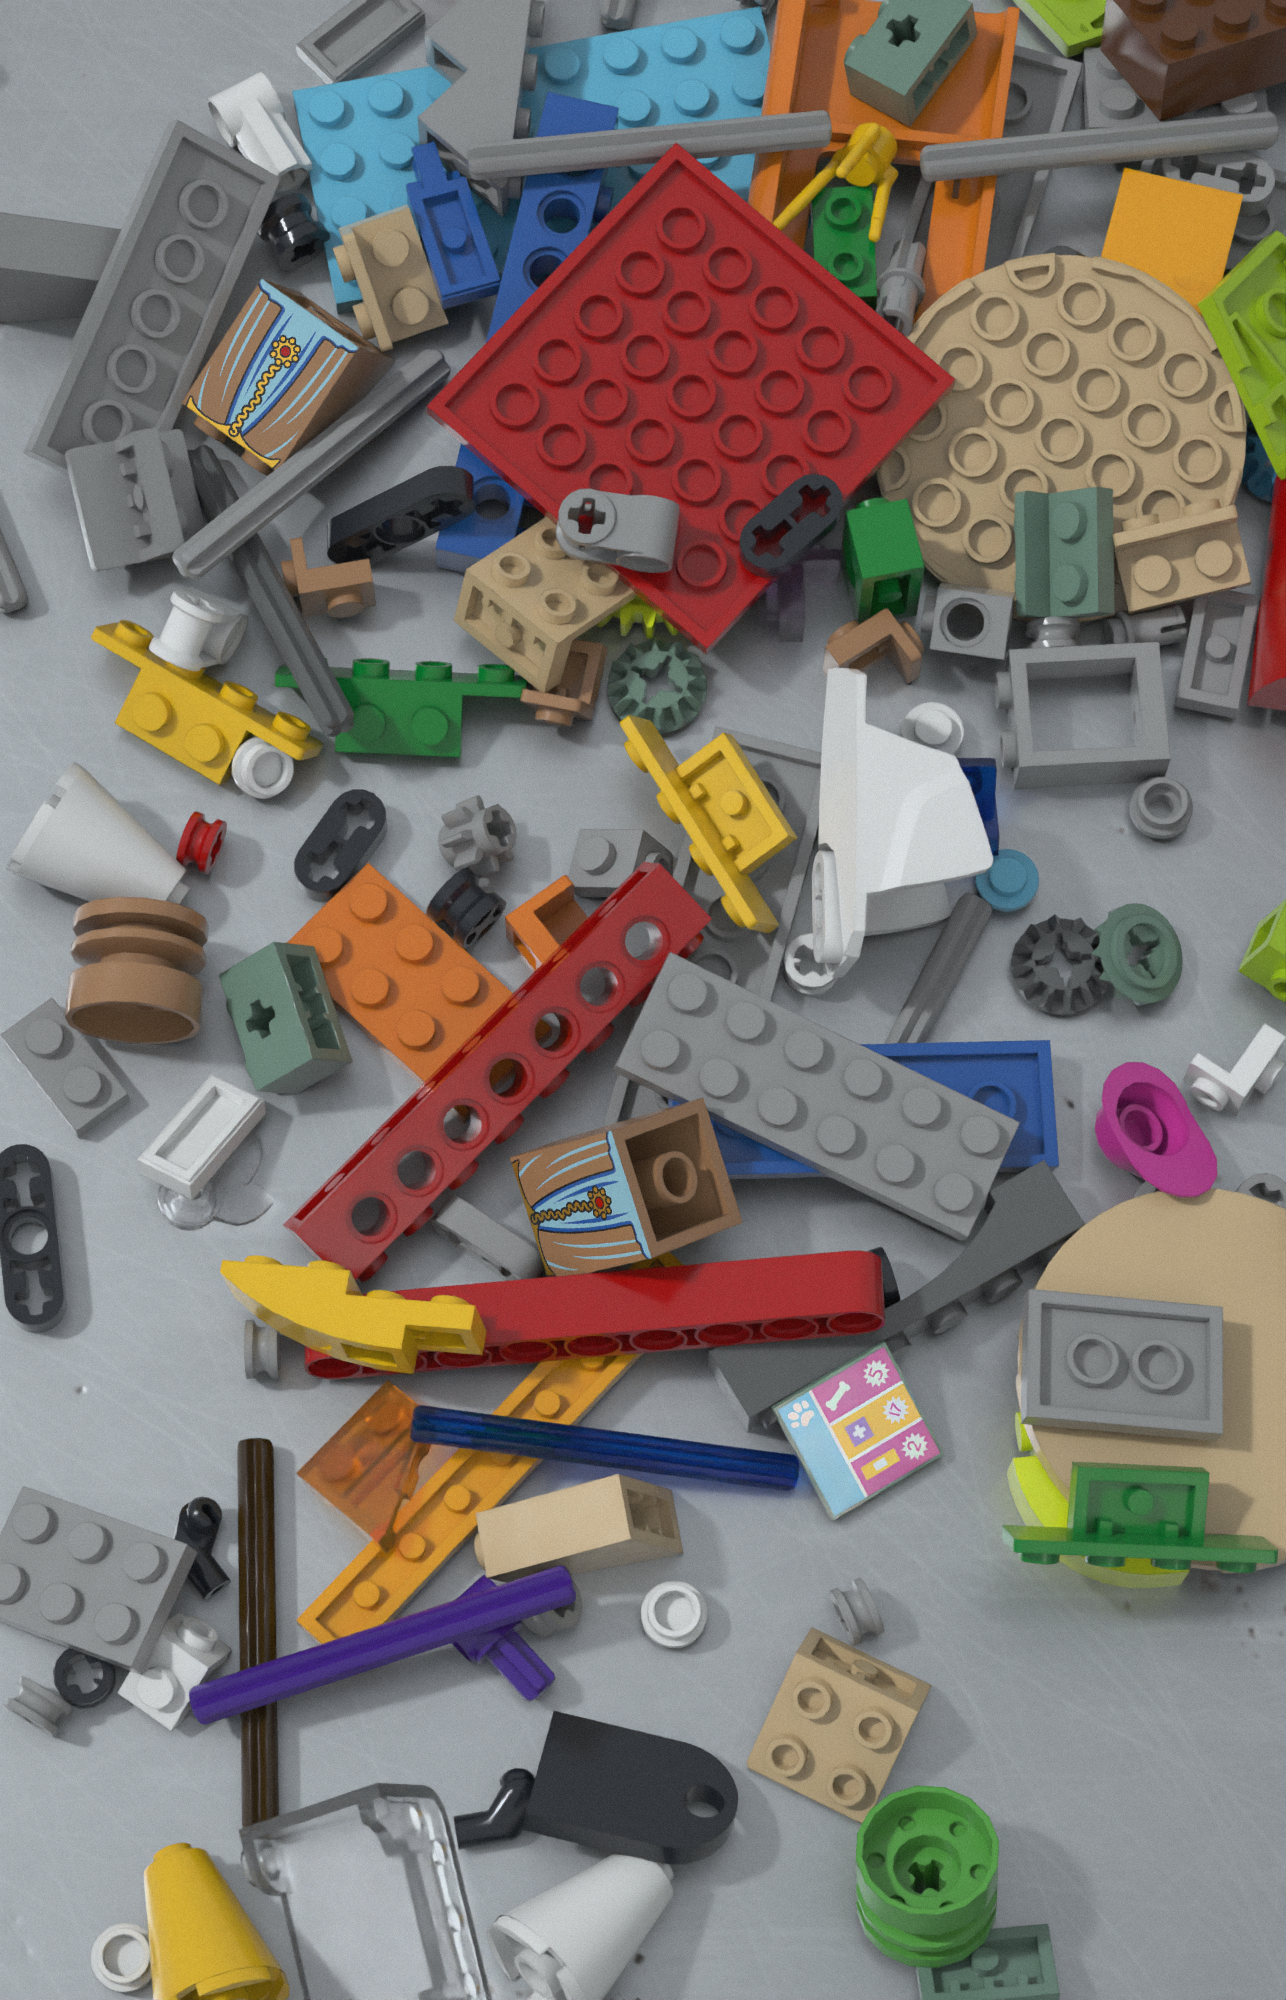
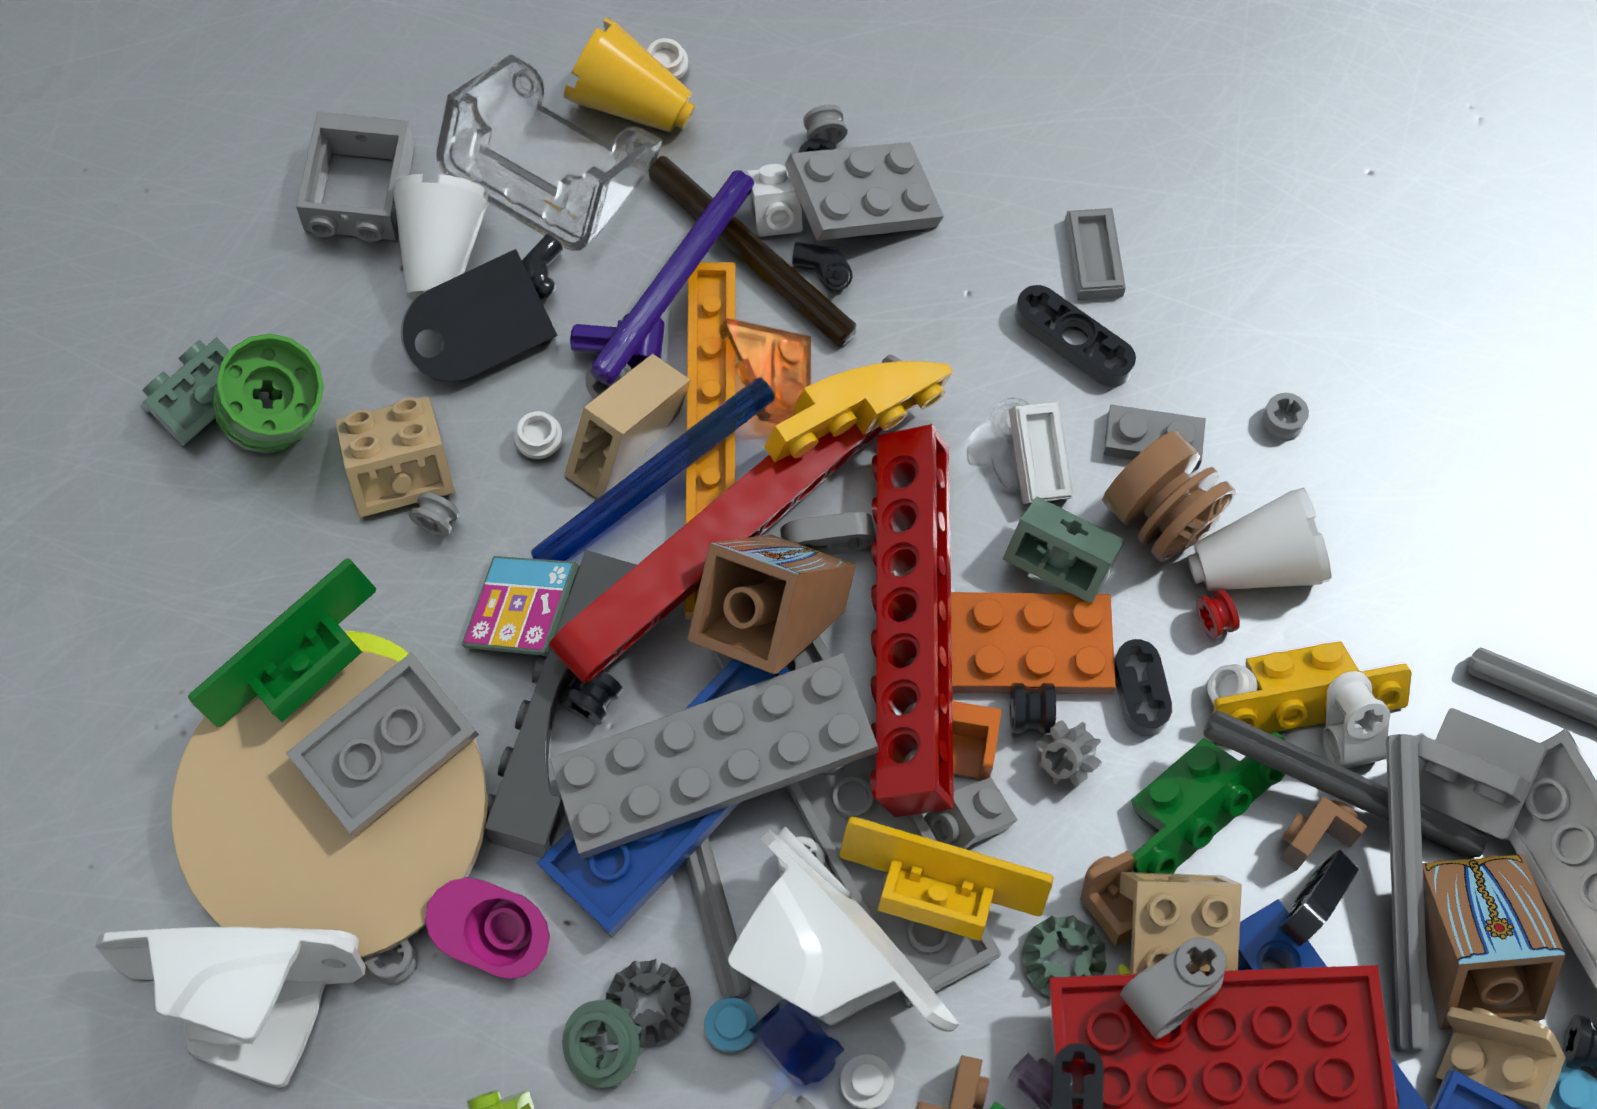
camera: 135 degrees right, 5 degrees down
white bracket [1184,1023,1286,1116] -> none

